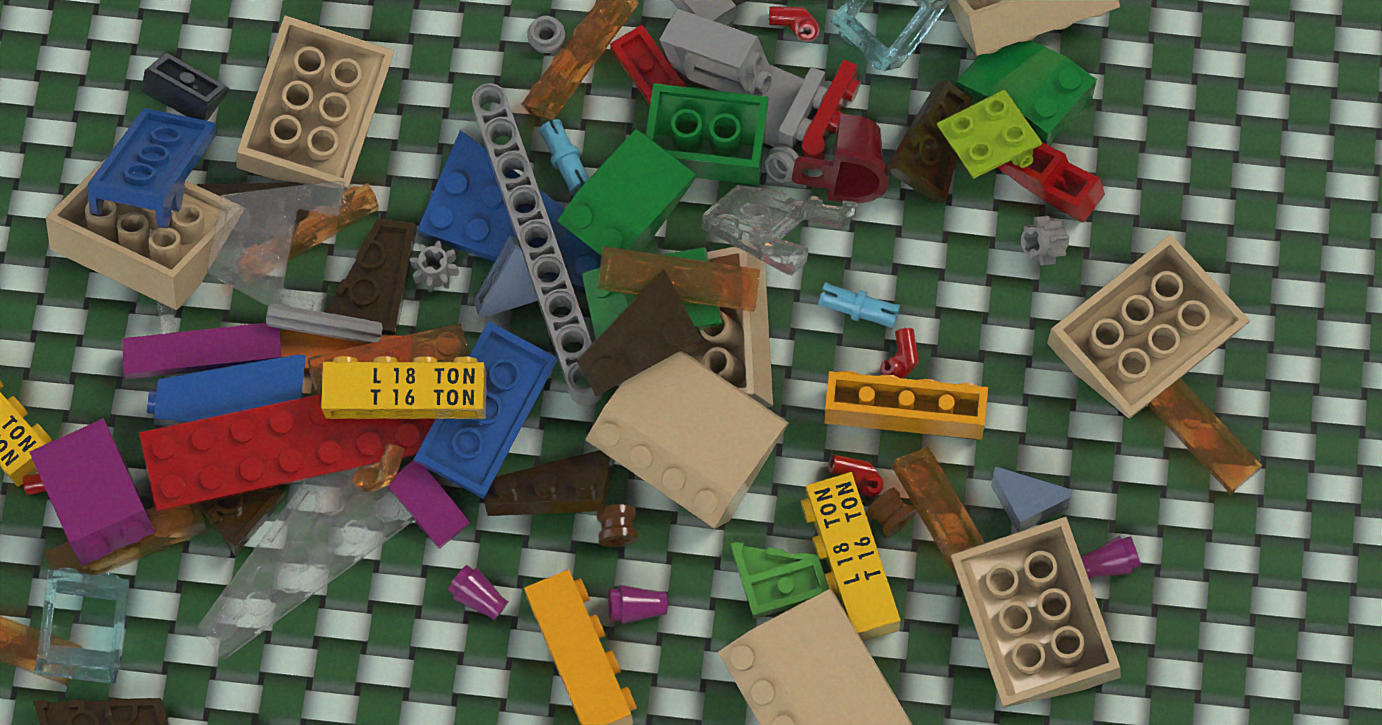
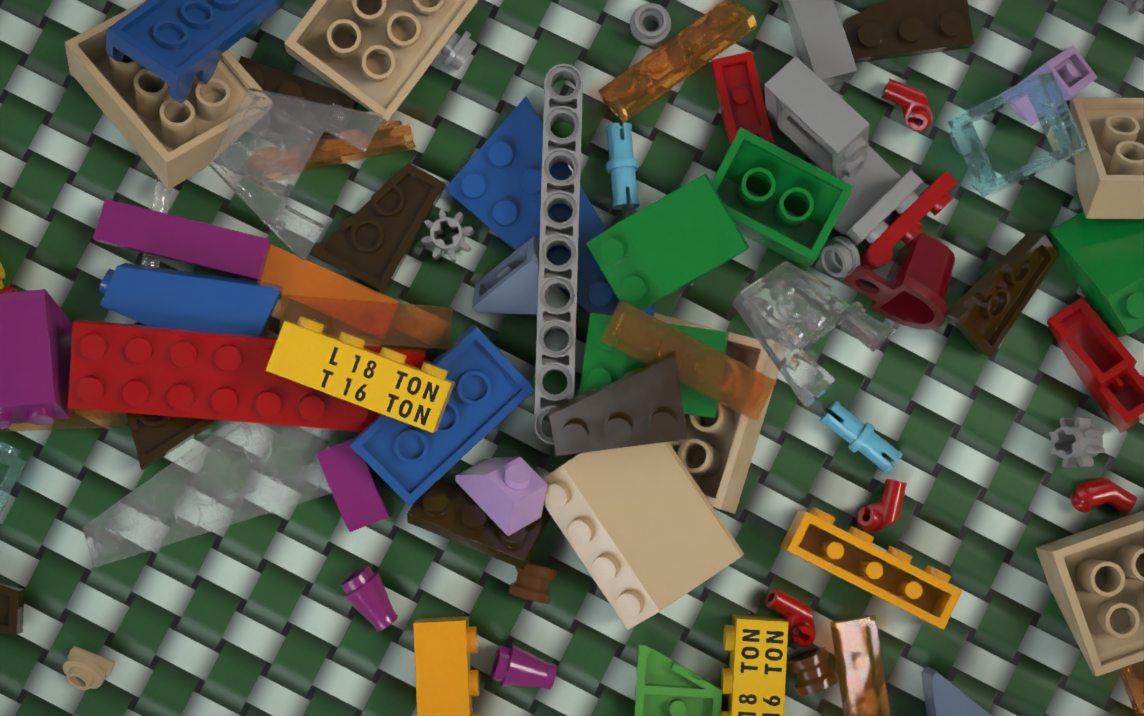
camera: 15 degrees right, 15 degrees up
light grey axle [266,304,383,345] -> none
clear orange arm [353,443,405,492] -> none
lime hinge [937,89,1042,179] -> none
none -> light grey plate [441,30,477,71]
none -> lavender slope [455,457,548,536]
none -> red arm [1070,477,1137,514]

